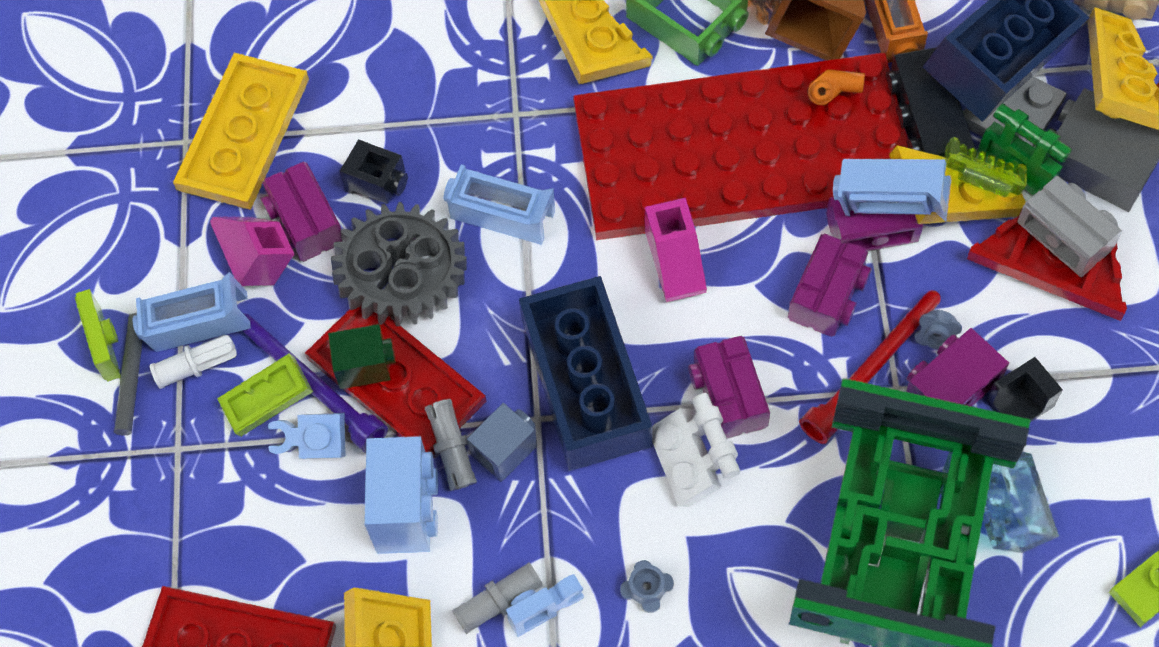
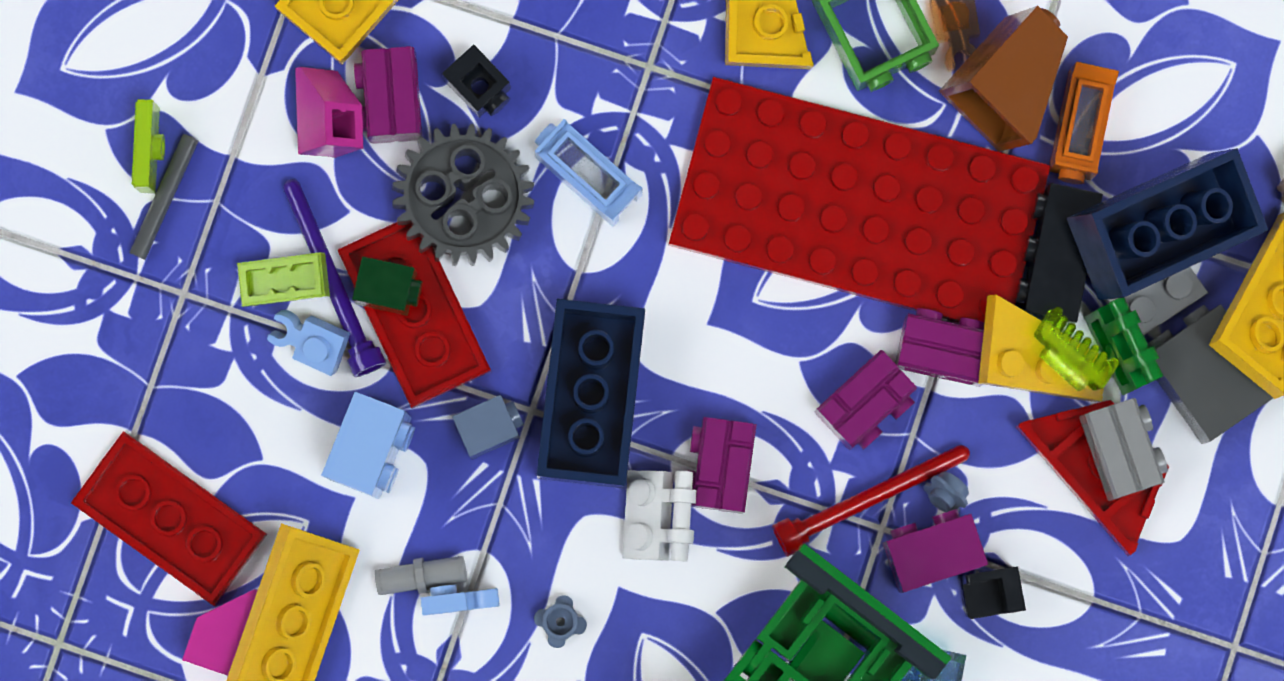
camera: 15 degrees right, 20 degrees up
light blue window [133,272,251,352] -> none
white axle [150,335,237,389] -> none
light grey pin [425,399,477,491] -> none
dark pink slope [645,198,707,302] -> none
orange arm [808,70,864,105] -> none
light blue window [833,159,951,222] -> none

